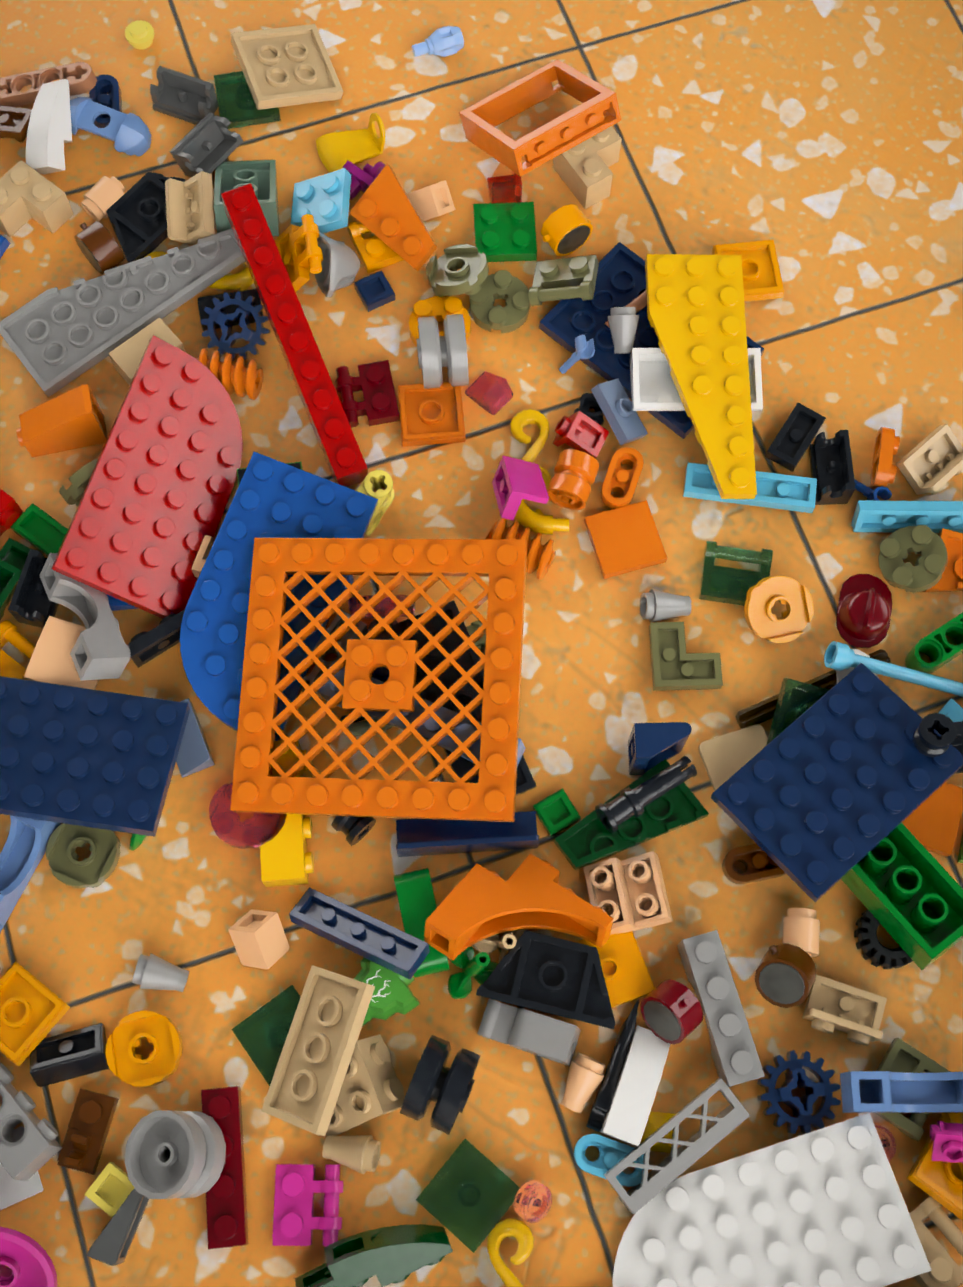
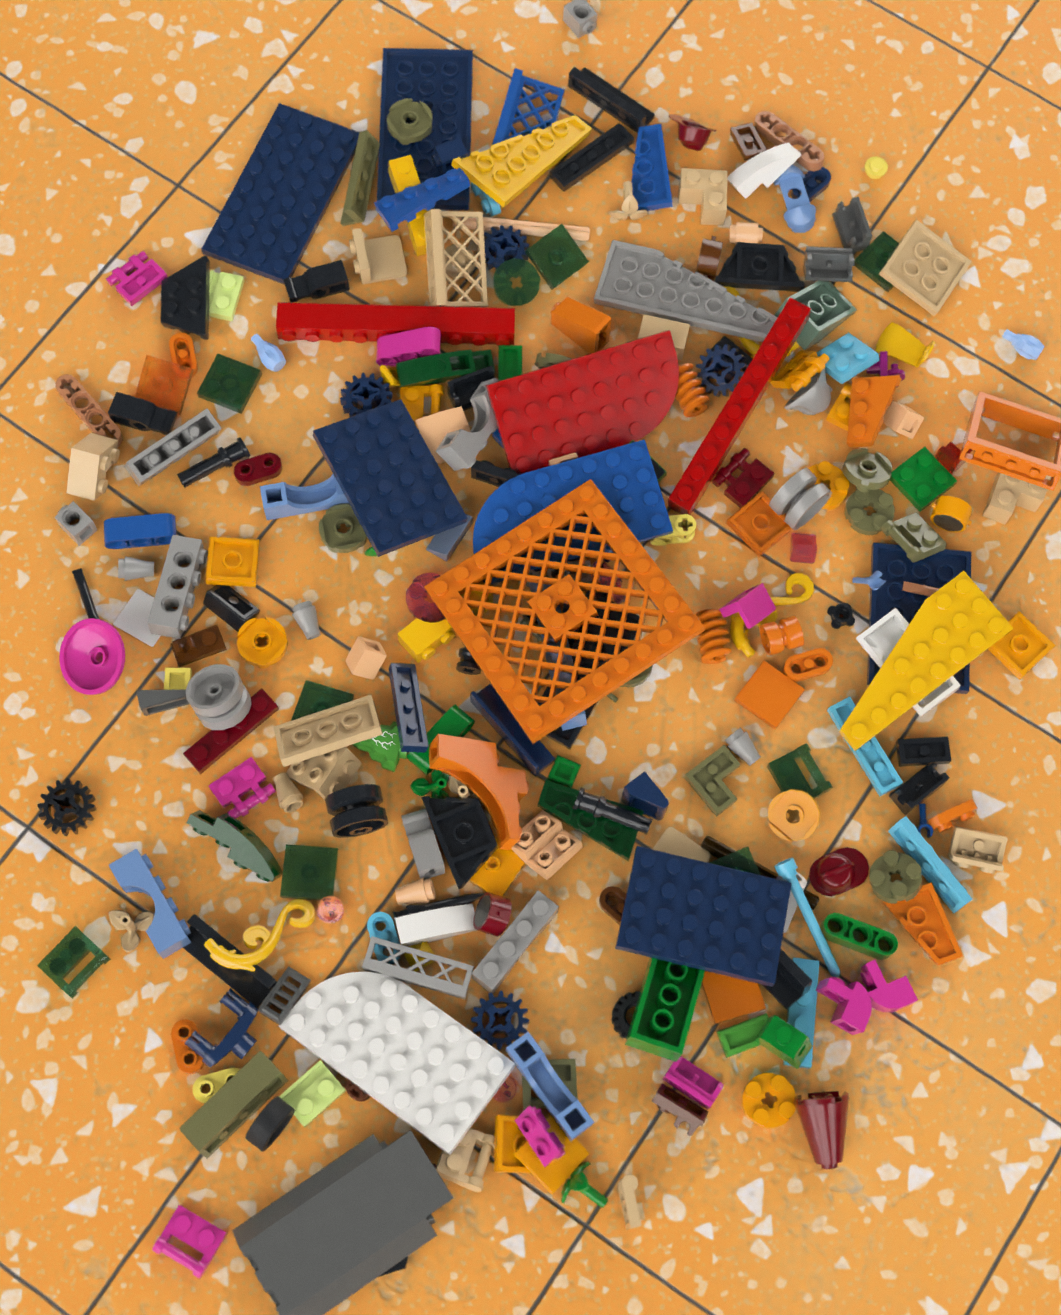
camera: 50 degrees right, 0 degrees up
tan bracket [165,171,216,245] -> none
dark blue tile [354,270,396,312] -> none
bracket [552,411,609,458] -> none
sand blue plate [591,378,648,445] -> none
light grey cone [607,307,639,354] -> none
piece [755,943,817,1008] -> none
light nougat brick [783,908,820,958] -> none
tan bracket [802,974,887,1046] -> none
black wheel [913,713,956,757] -> none

